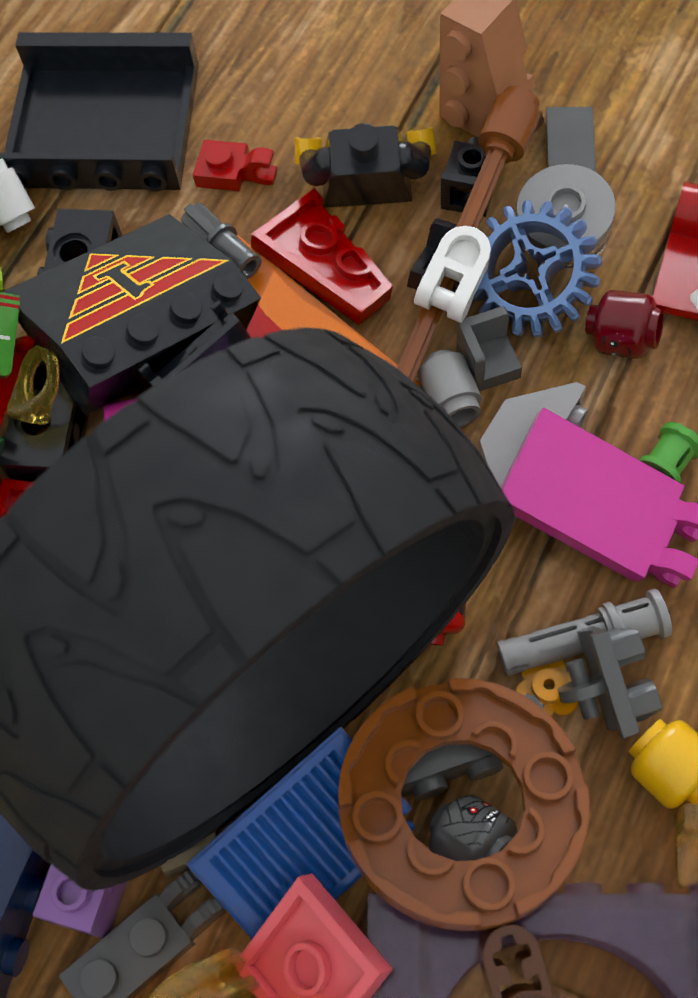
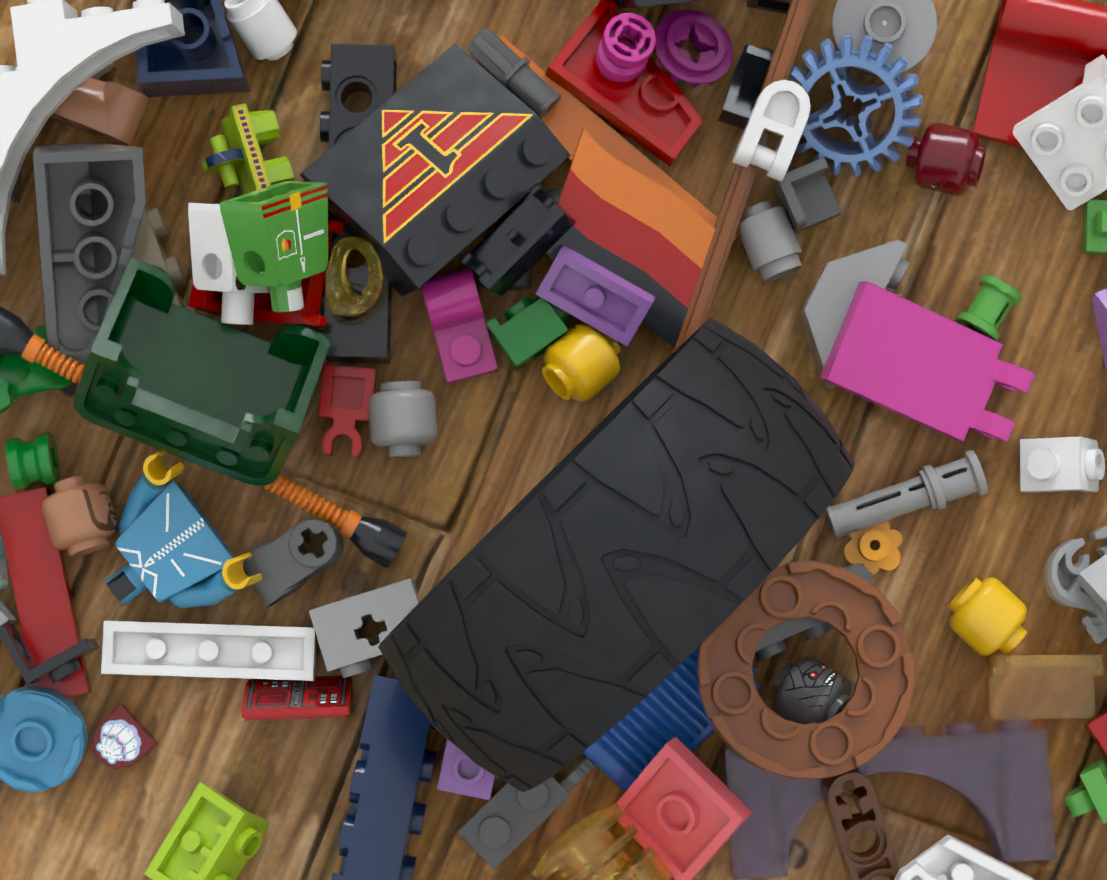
camera: 10 degrees left, 20 degrees up
dark grey hips [557,626,663,738] -> none
none -> dark pink wheel [595,13,656,82]
none -> magenta gear [653,9,733,89]

